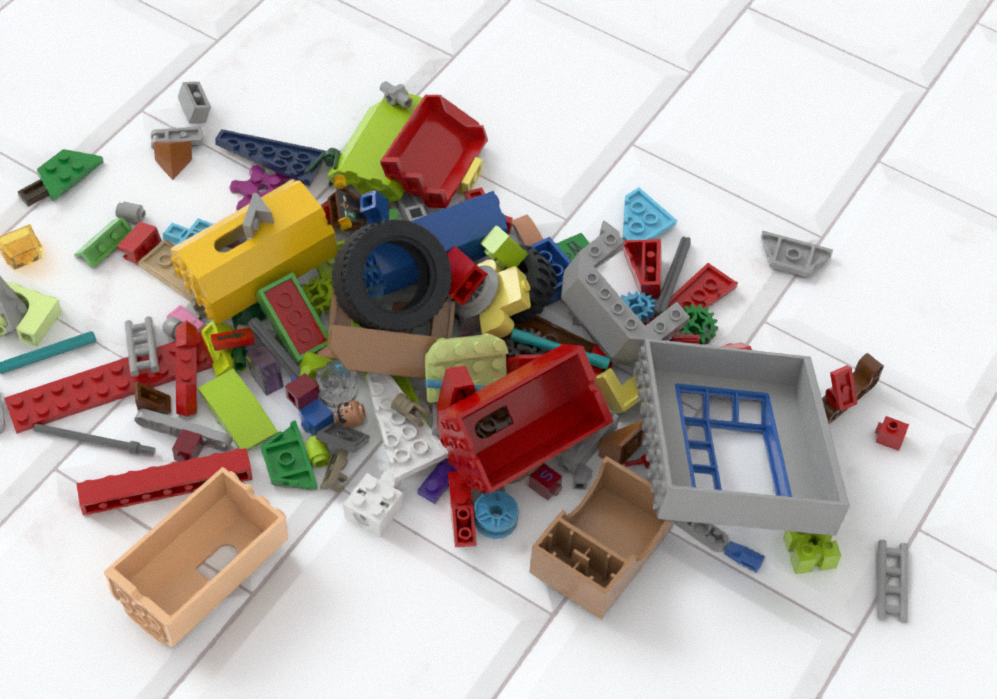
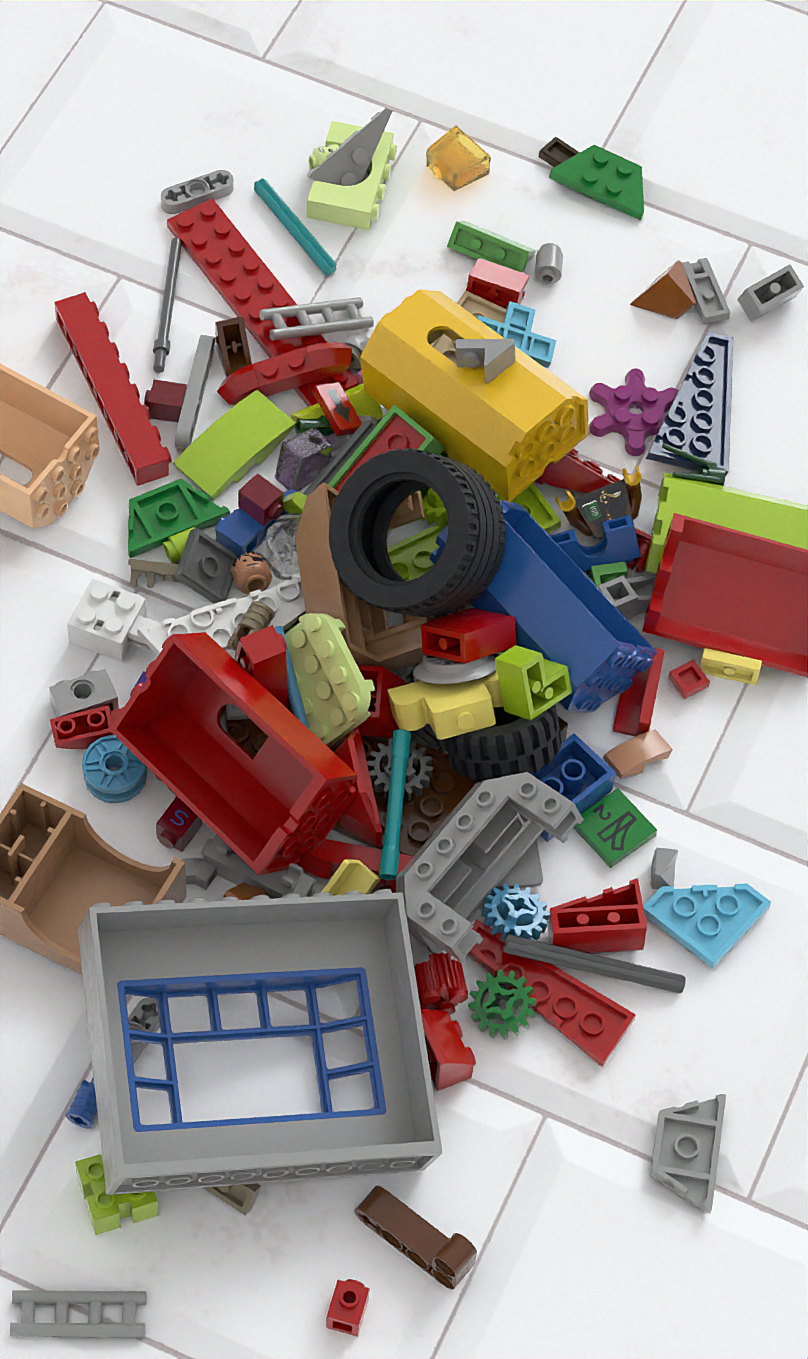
camera: 80 degrees right, 5 degrees up
red plate [825,365,857,411] -> none
none -> light grey brick [49,668,119,717]

